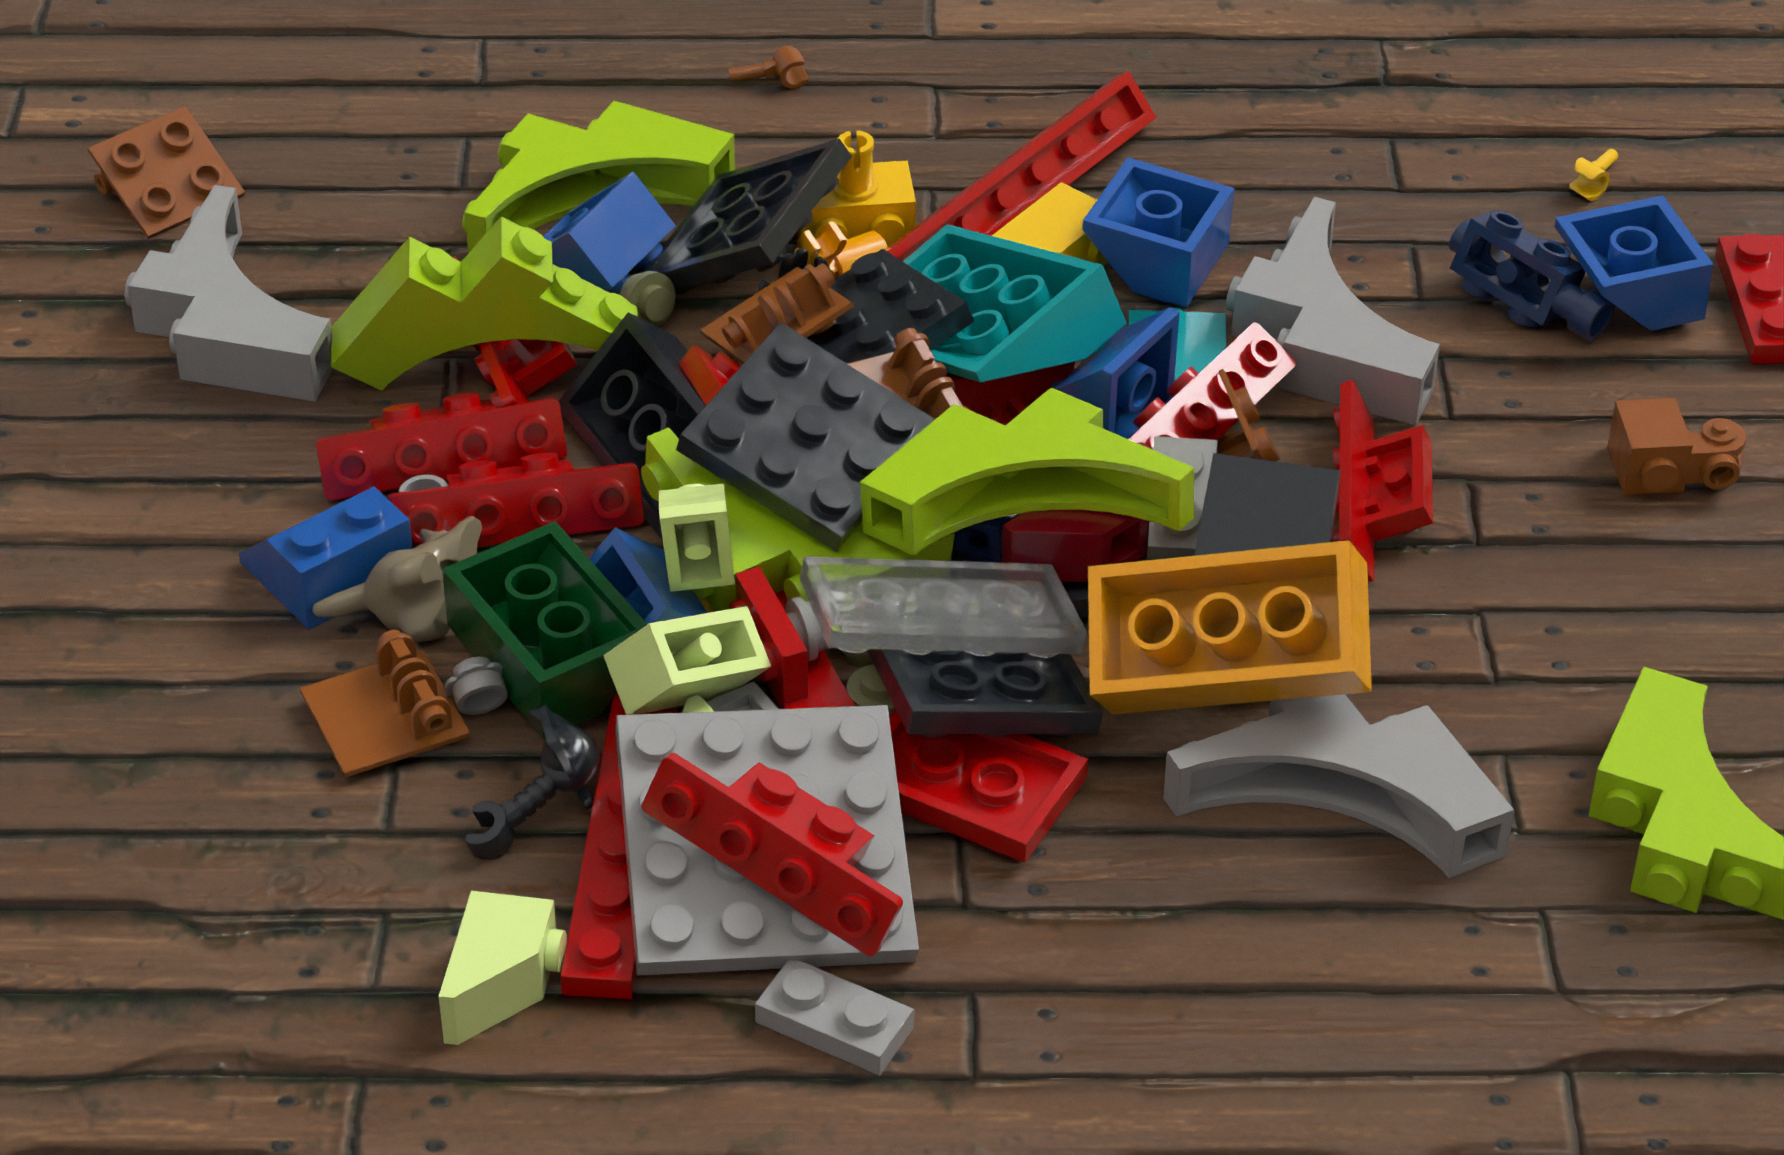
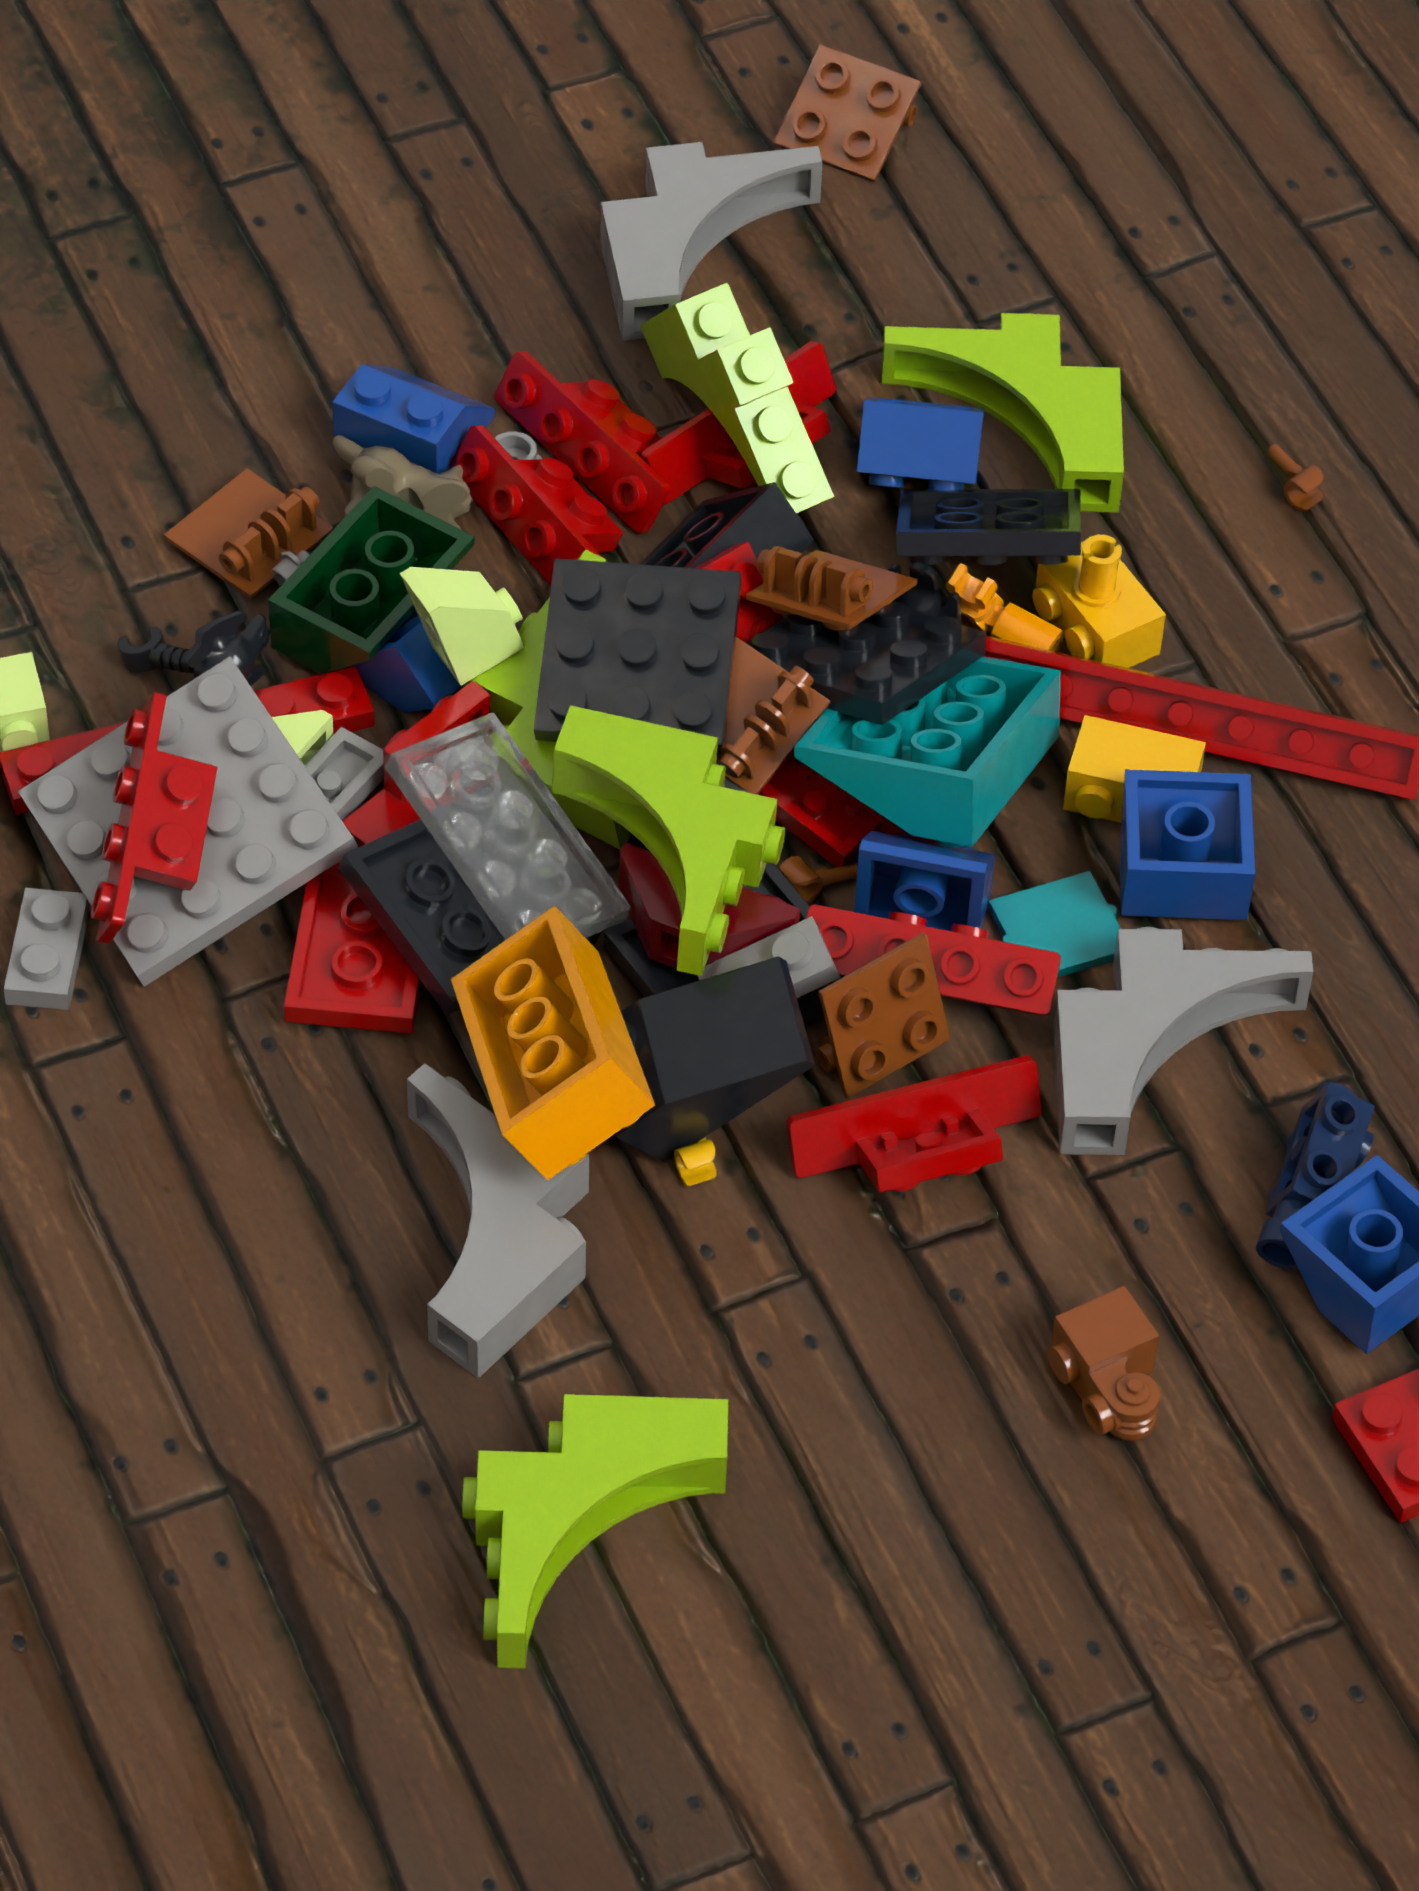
camera: 65 degrees right, 10 degrees up
yellowish green brick [603,606,771,715] -> none
olive plate [620,271,676,327] -> none

